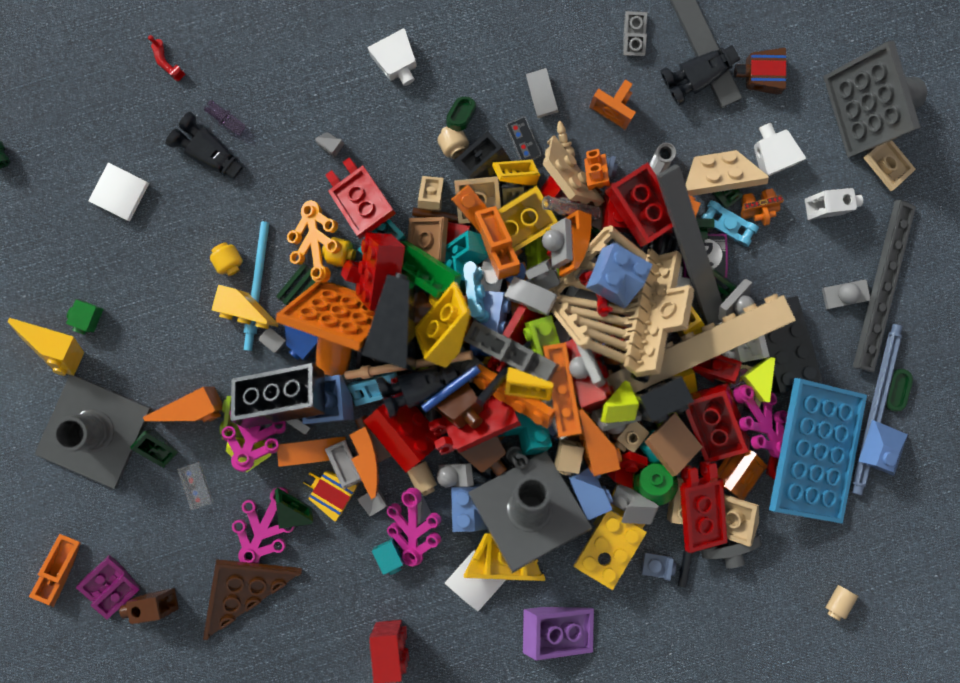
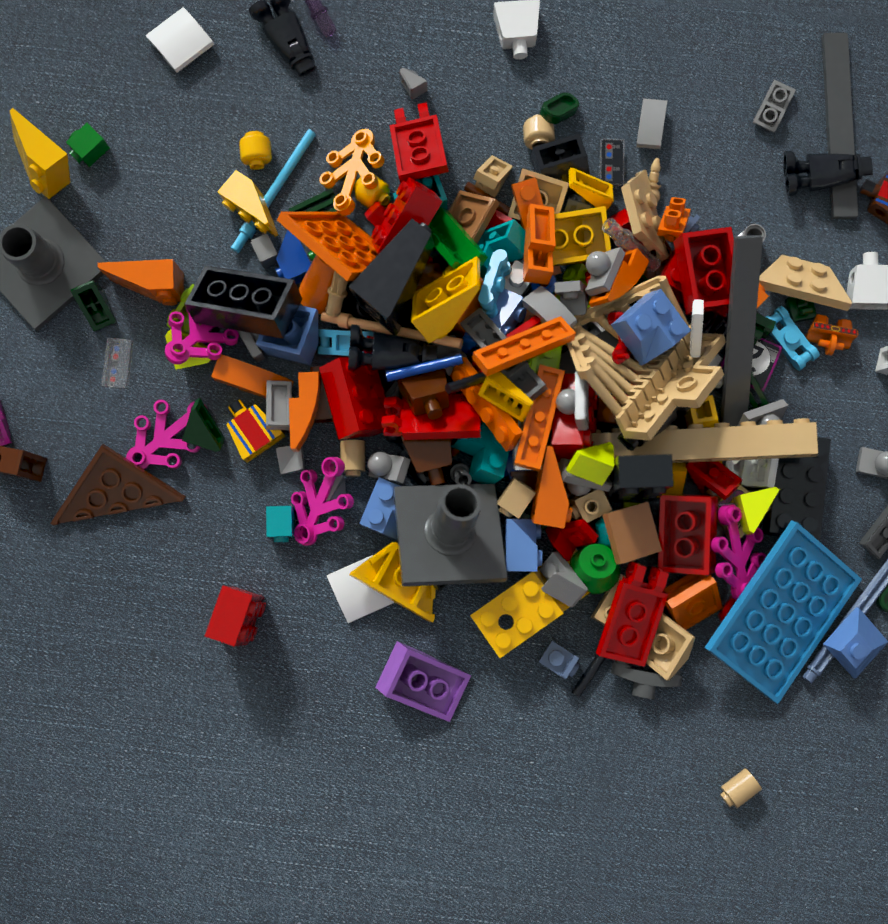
camera: 30 degrees right, 5 degrees down
orange bracket [589,79,636,130] -> none
none -> tan axle [325,271,348,317]
none -> orange plate [472,316,576,377]
none -> white tile [690,300,704,358]

